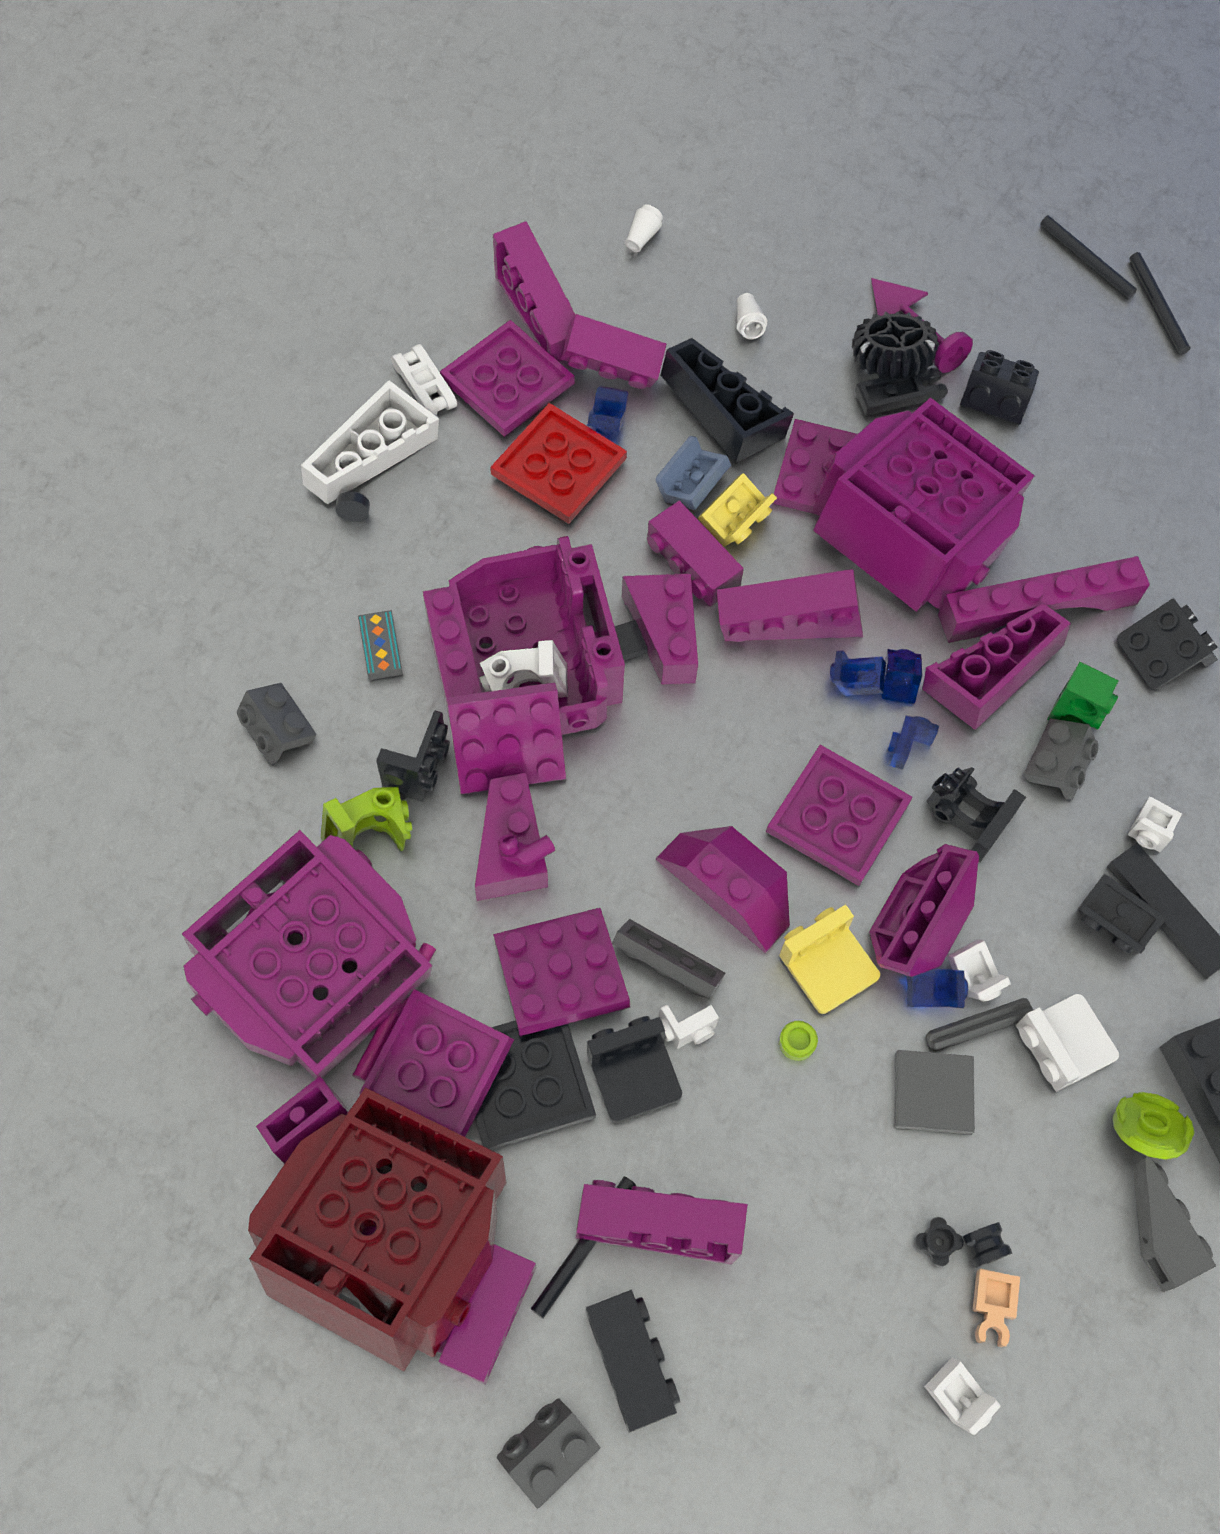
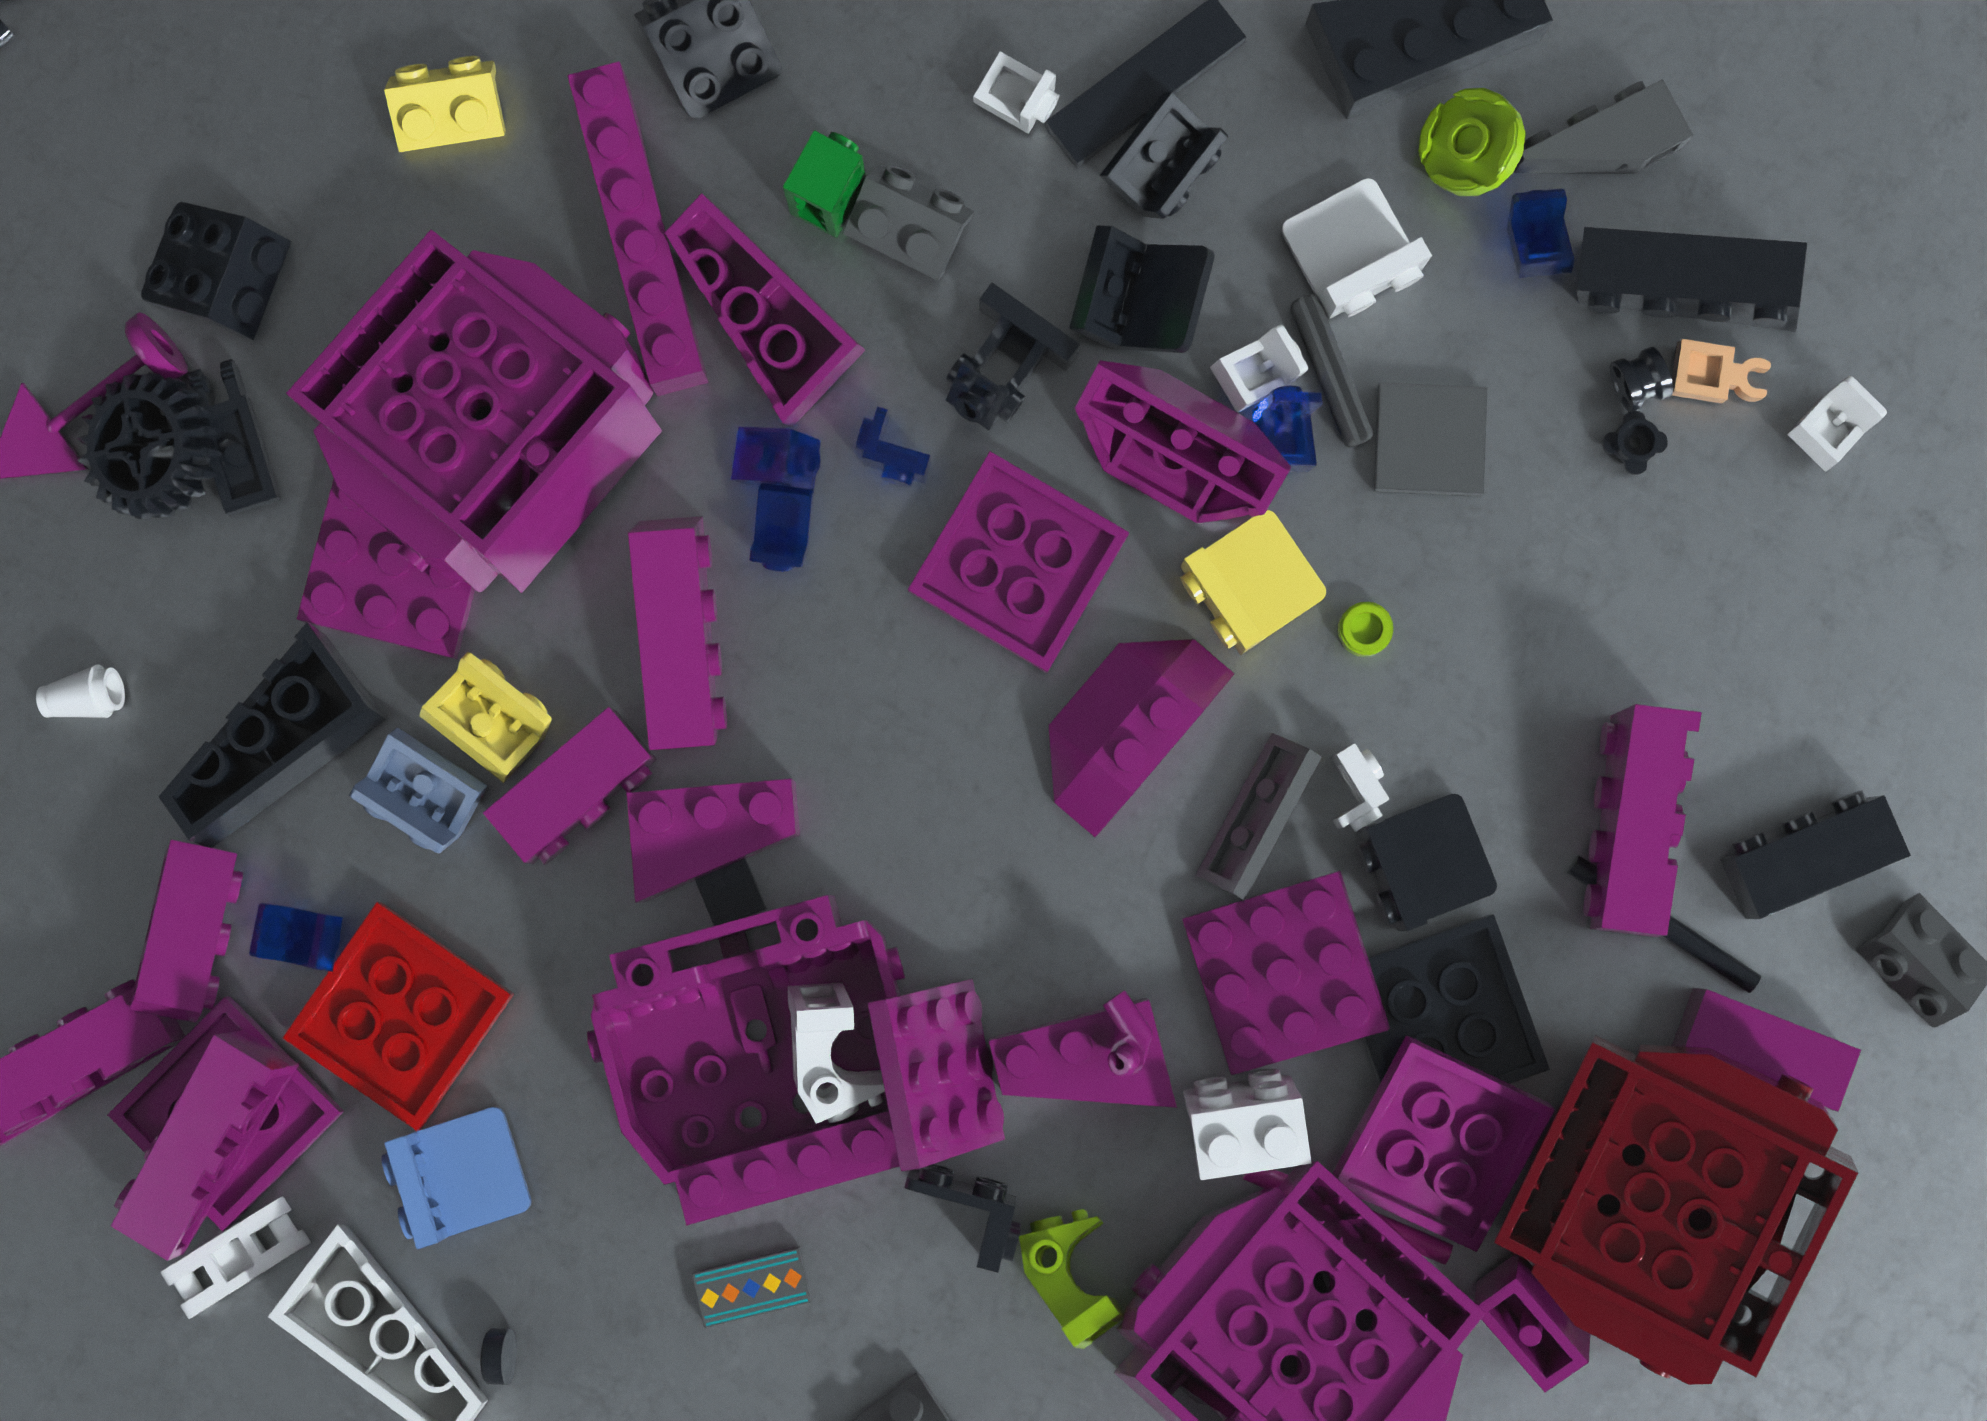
camera: 90 degrees left, 20 degrees up
none -> magenta wedge [111,1030,299,1261]
none -> medium blue bracket [381,1107,531,1250]
none -> light yellow bracket [384,56,506,152]
none -> black bracket [1069,225,1215,353]
none -> white bracket [1183,1069,1312,1180]
none -> clear blue bracket [1507,189,1575,278]
none -> black wedge [1577,227,1807,332]

